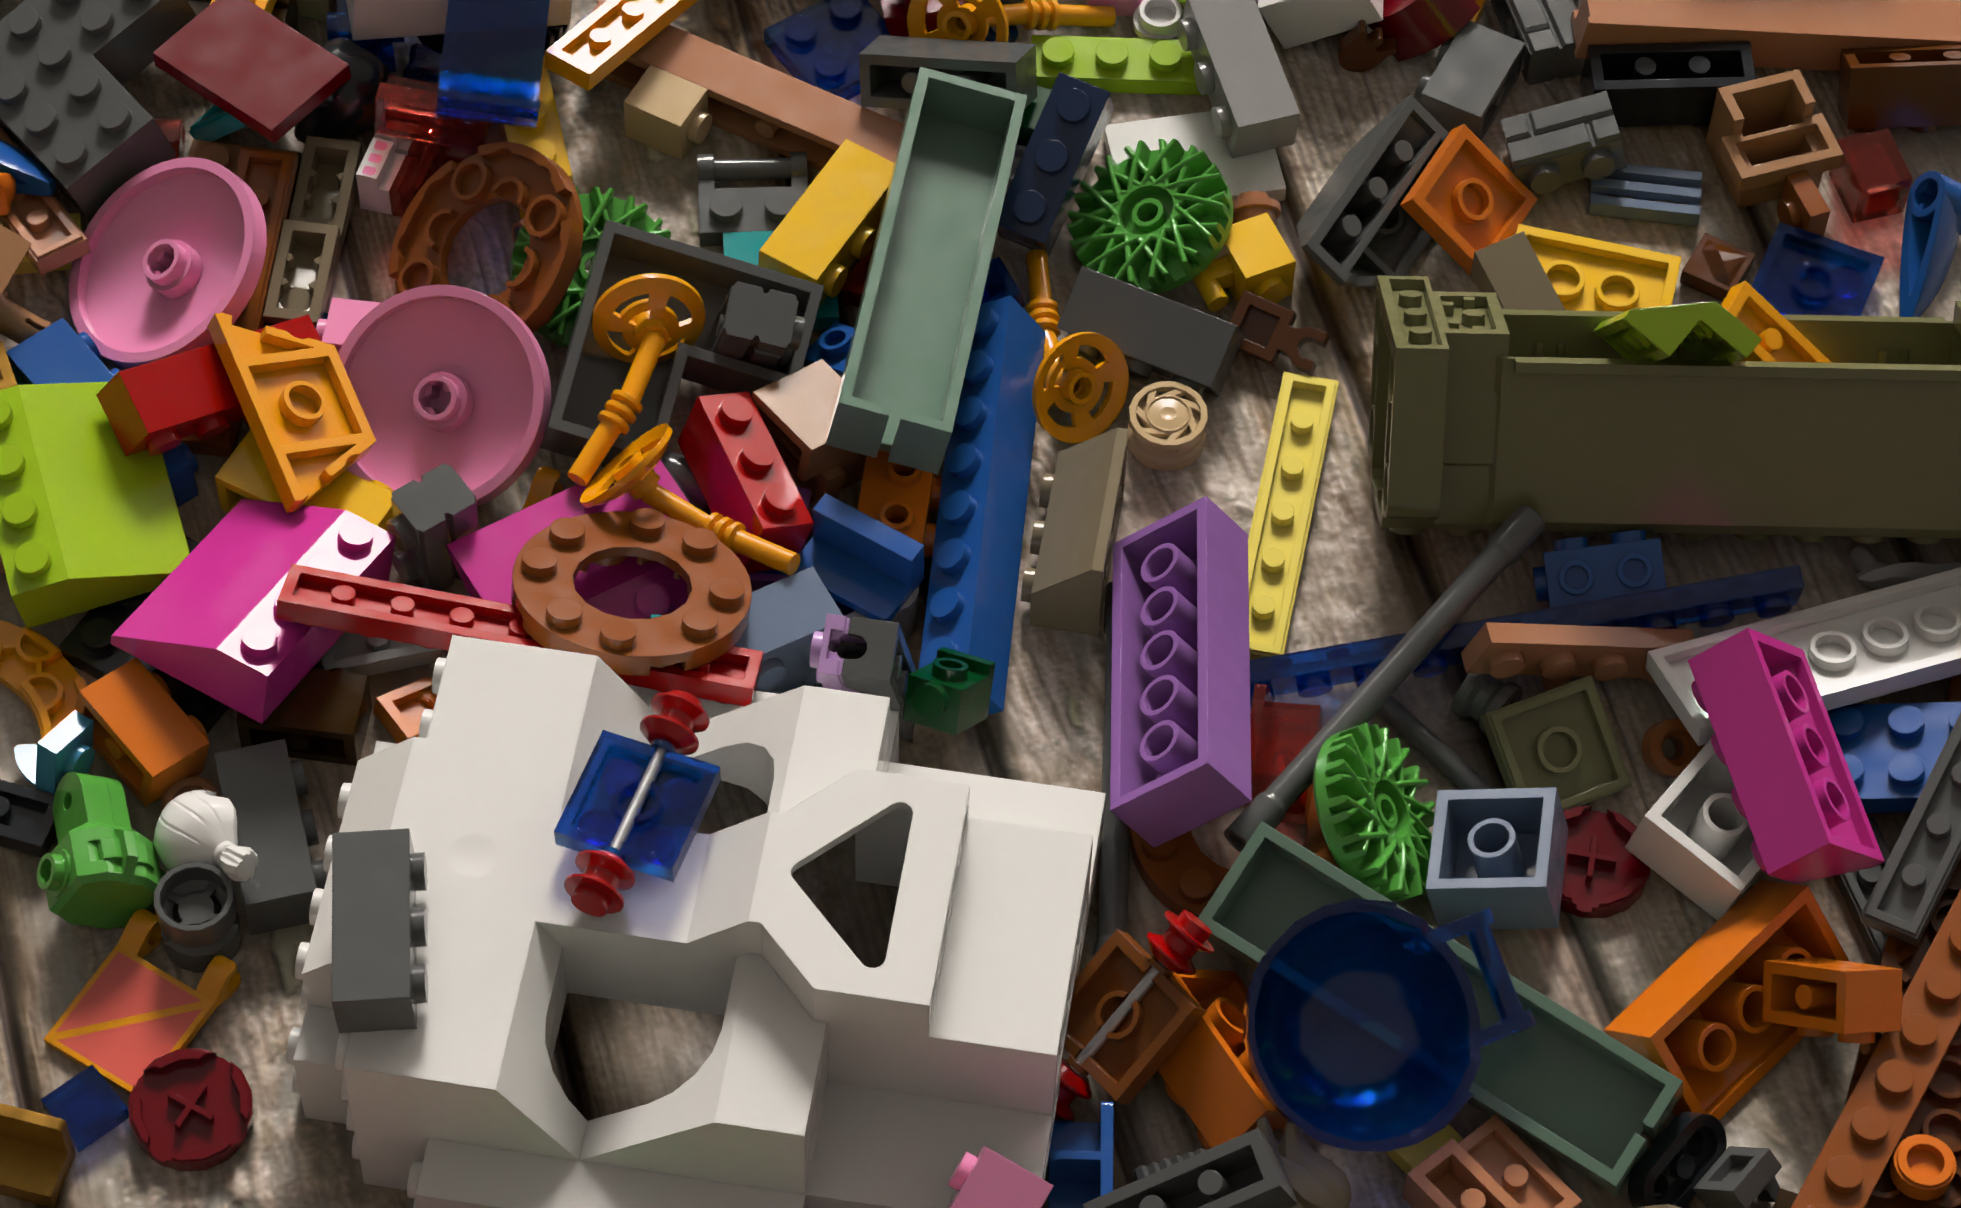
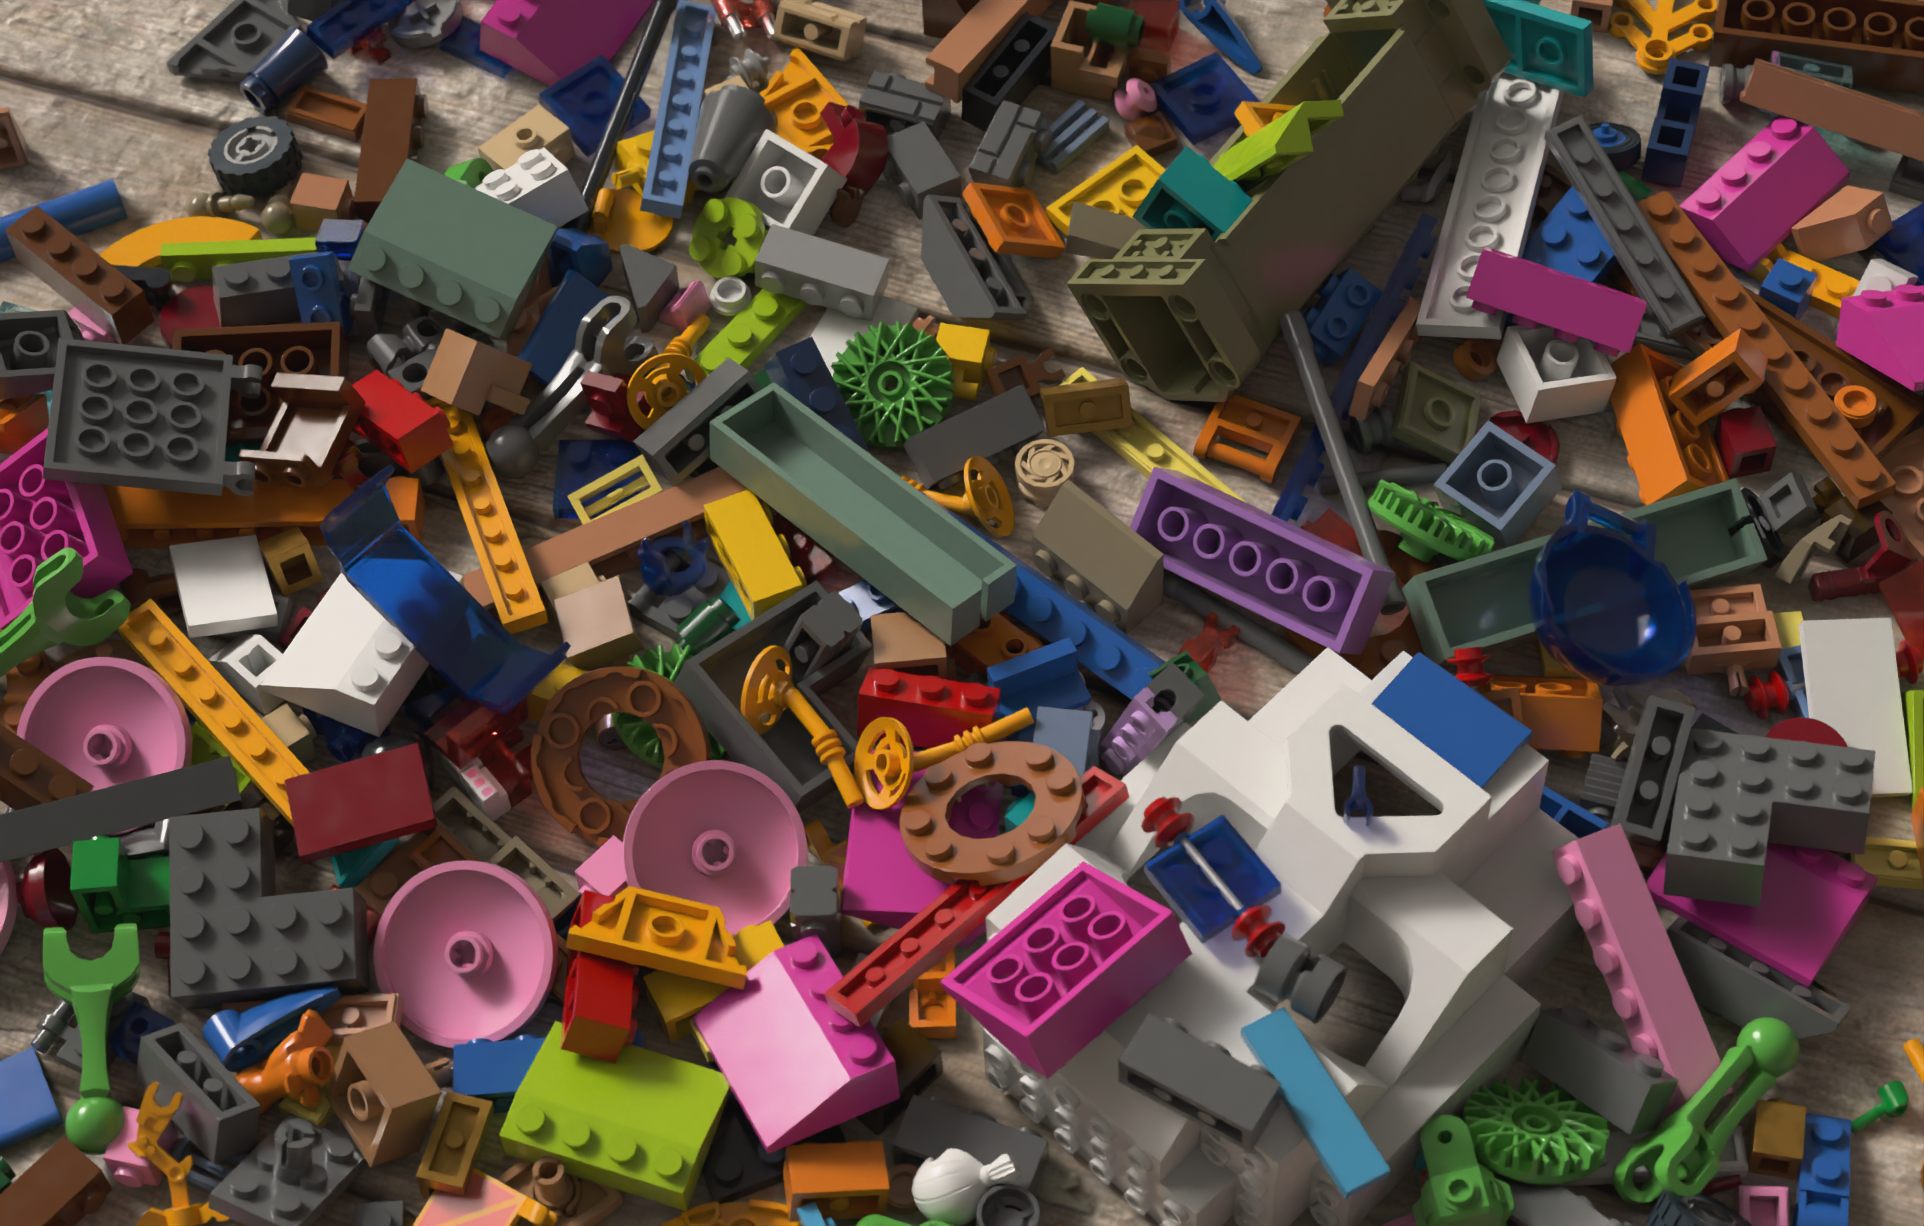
camera: 50 degrees left, 0 degrees up
none -> plate [553,575,645,672]
none -> light yellow tile [567,454,663,525]
none -> clear blue piece [636,520,709,597]
none -> dark green brick [676,595,742,656]
none -> dark pink slope [940,861,1192,1079]
none -> pearl gold panel [1040,378,1133,437]
none -> dark green brick [1084,2,1146,50]
none -> bright pink wheel [1114,78,1157,121]
none -> teal brick [1132,146,1253,241]
none -> clear red plate [1178,612,1240,673]
none -> orange plate [1193,394,1302,484]
none -> dark azure tile [1240,1007,1391,1200]
none -> dark grey wheel [1254,933,1347,1024]
none -> clear blue hand [1343,765,1373,826]
none -> blue piece [1371,652,1534,788]
none -> dark red brick [1714,406,1777,479]

